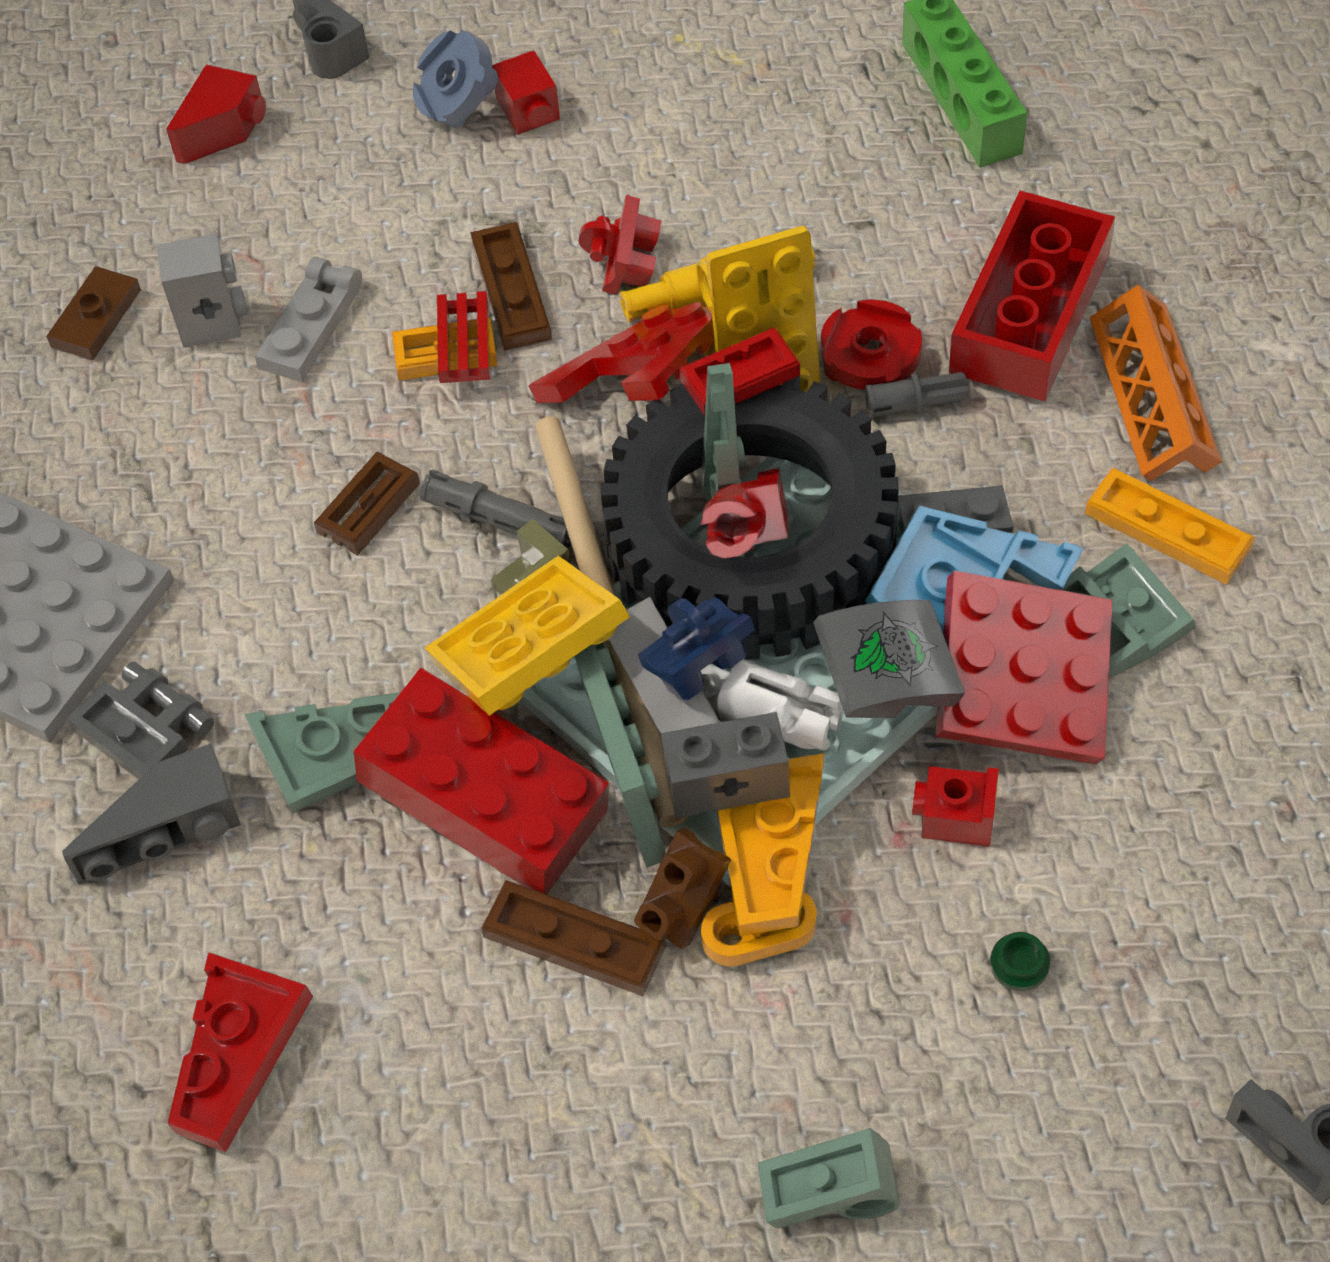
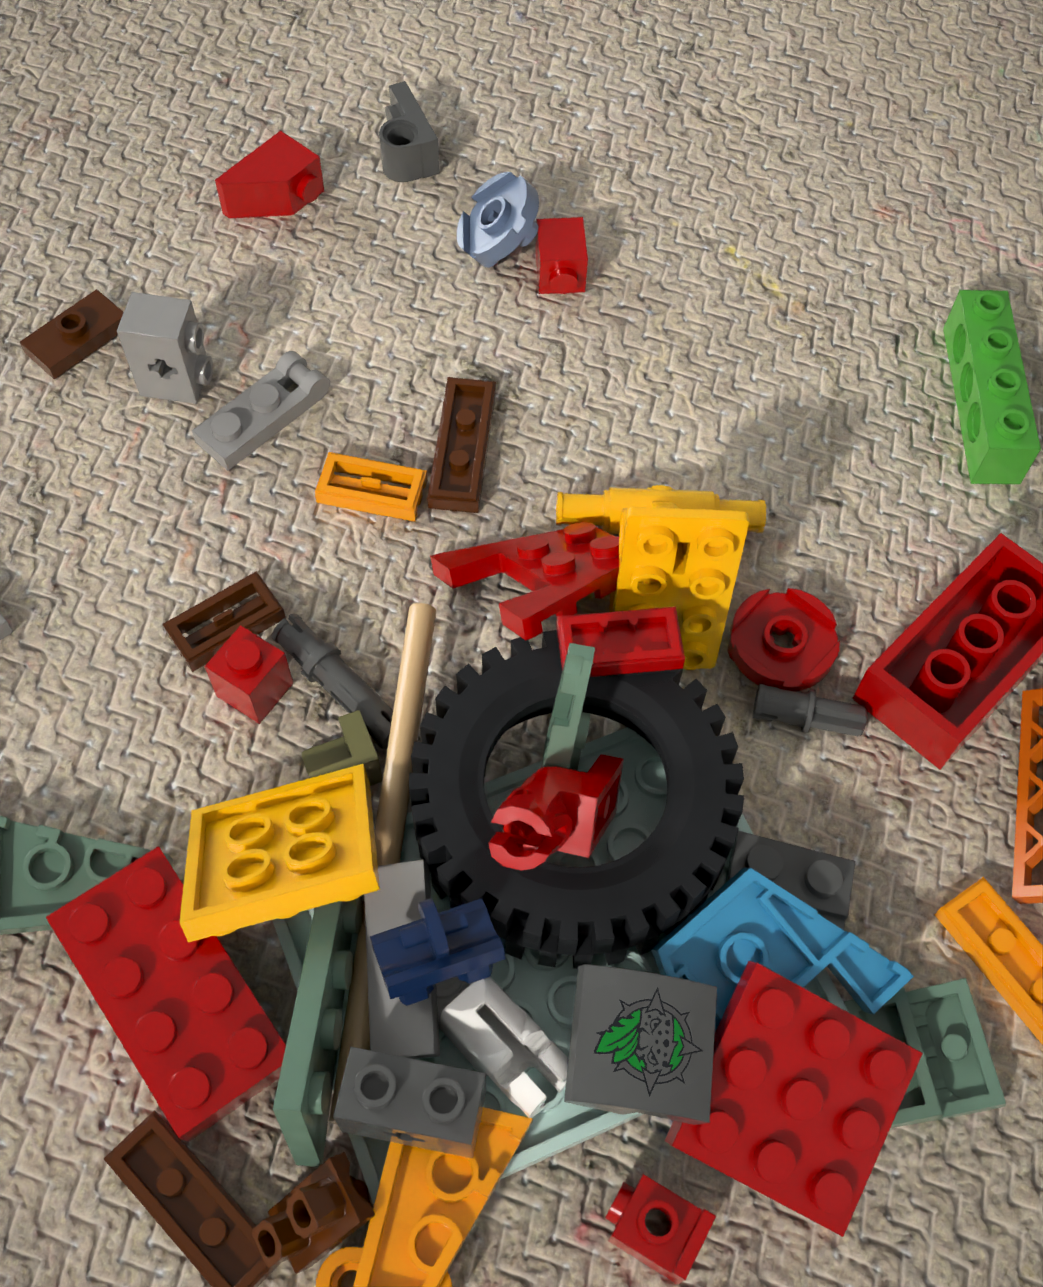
camera: 15 degrees right, 5 degrees up
red tile [437,291,490,383] -> none
red hips [578,195,662,295] -> none
none -> red brick [204,625,293,724]

